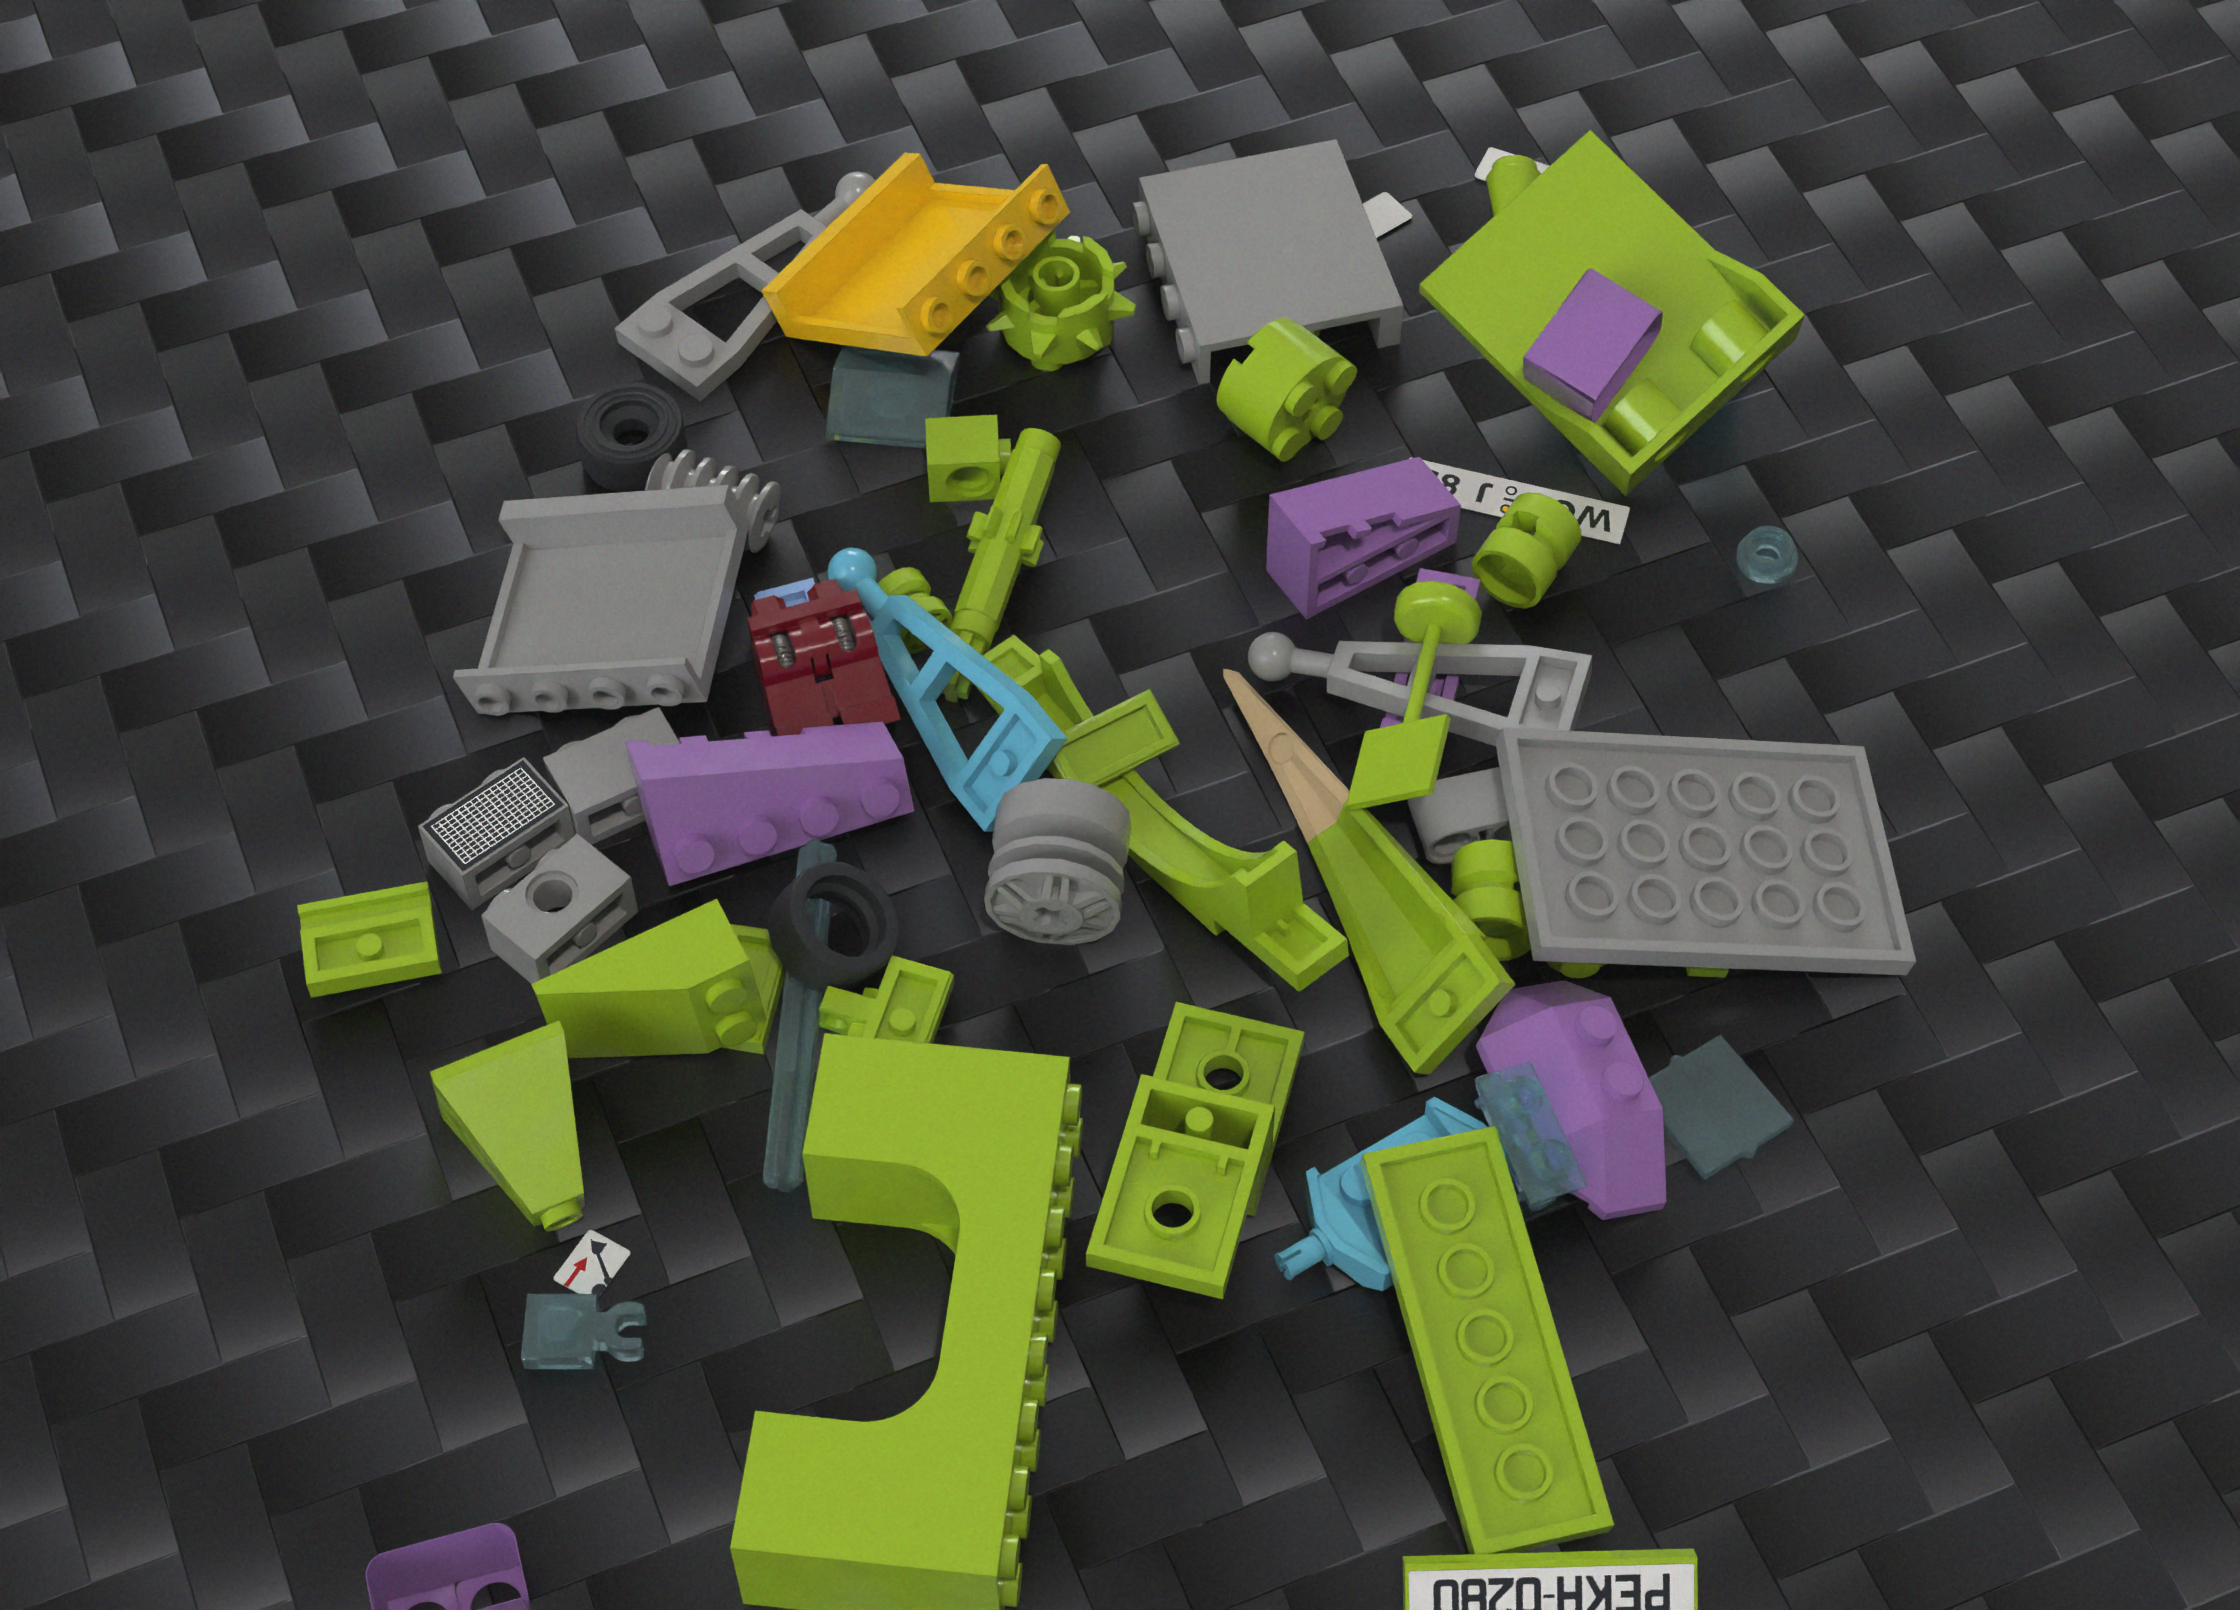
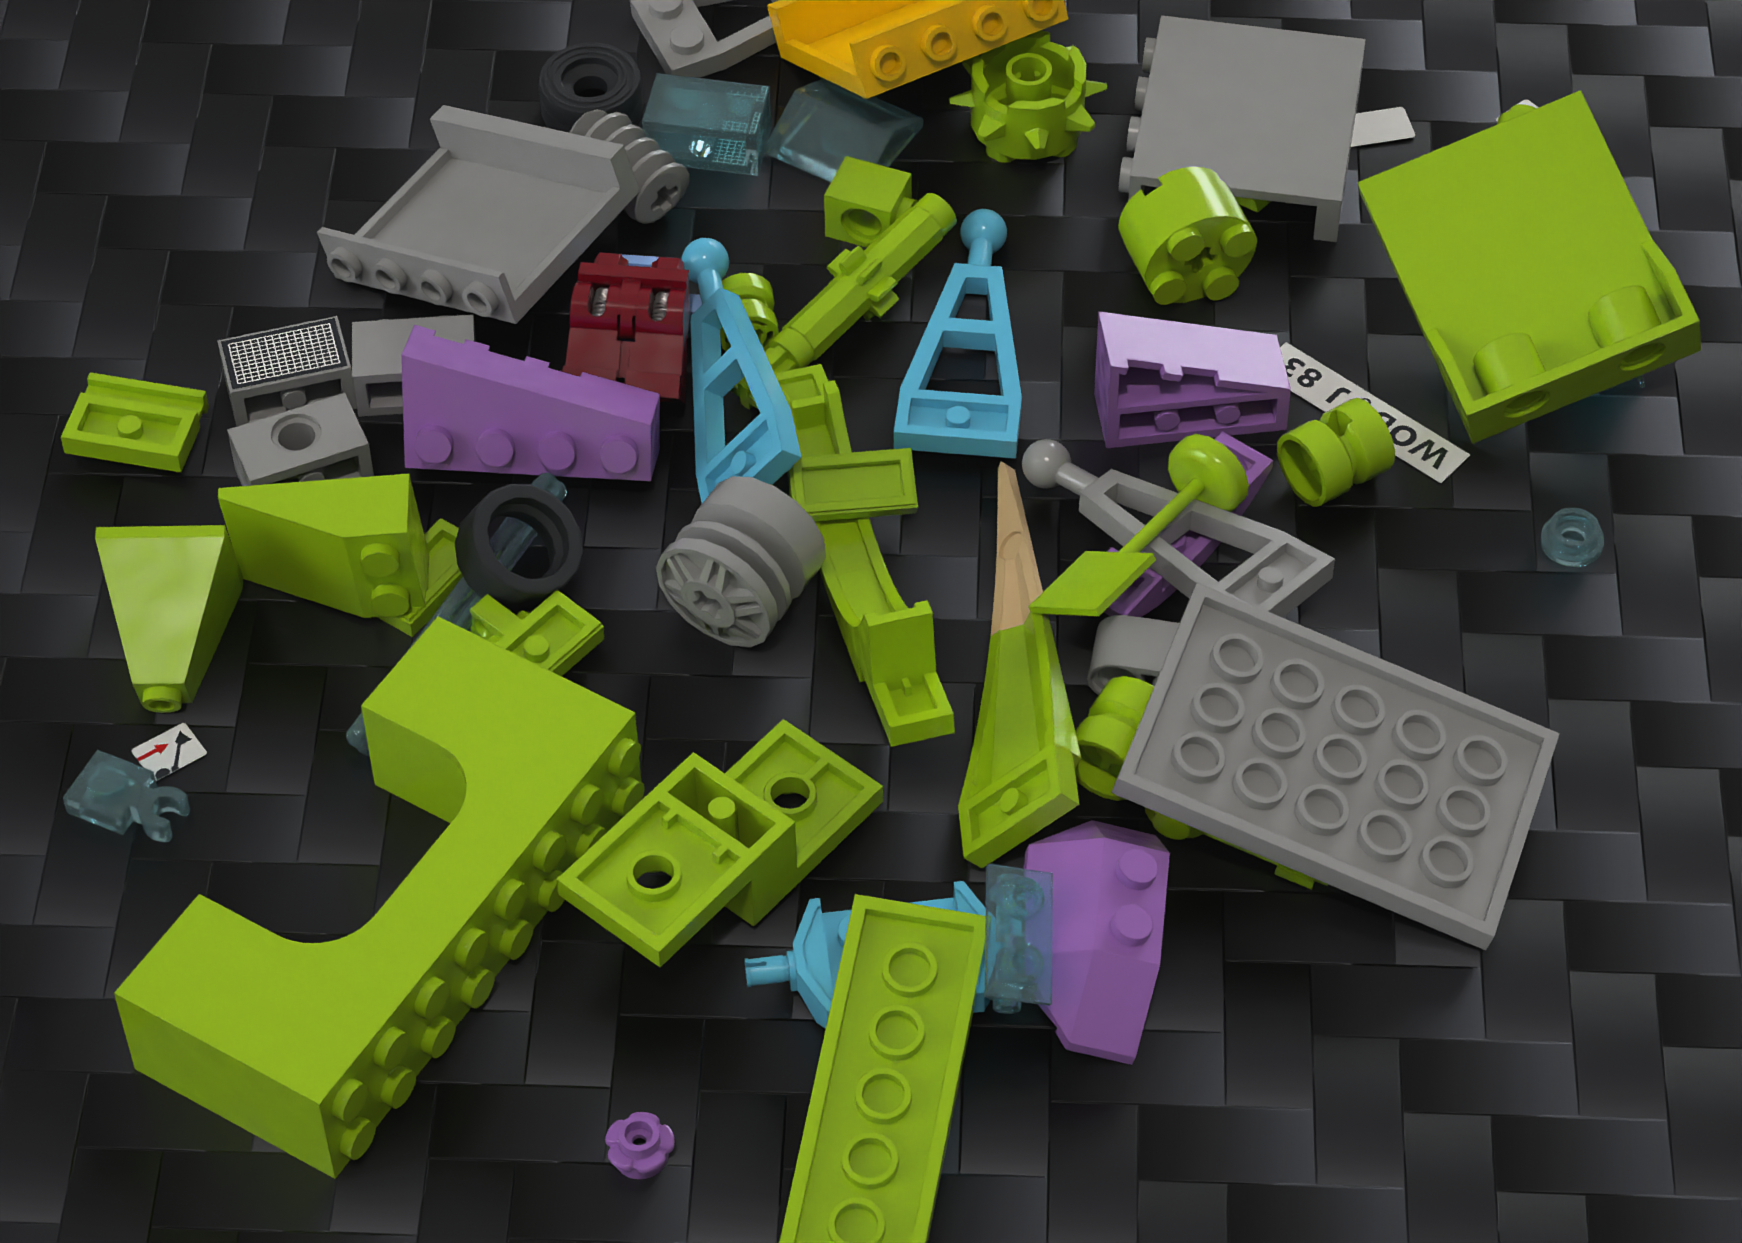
camera: 25 degrees right, 5 degrees down
medium lavender piece [1523,268,1663,423] -> none
clear light blue piece [1649,1035,1794,1180] -> none
none -> medium lavender plate [605,1112,675,1179]
none -> clear light blue brick [642,73,772,176]
none -> medium azure plate [894,209,1022,458]

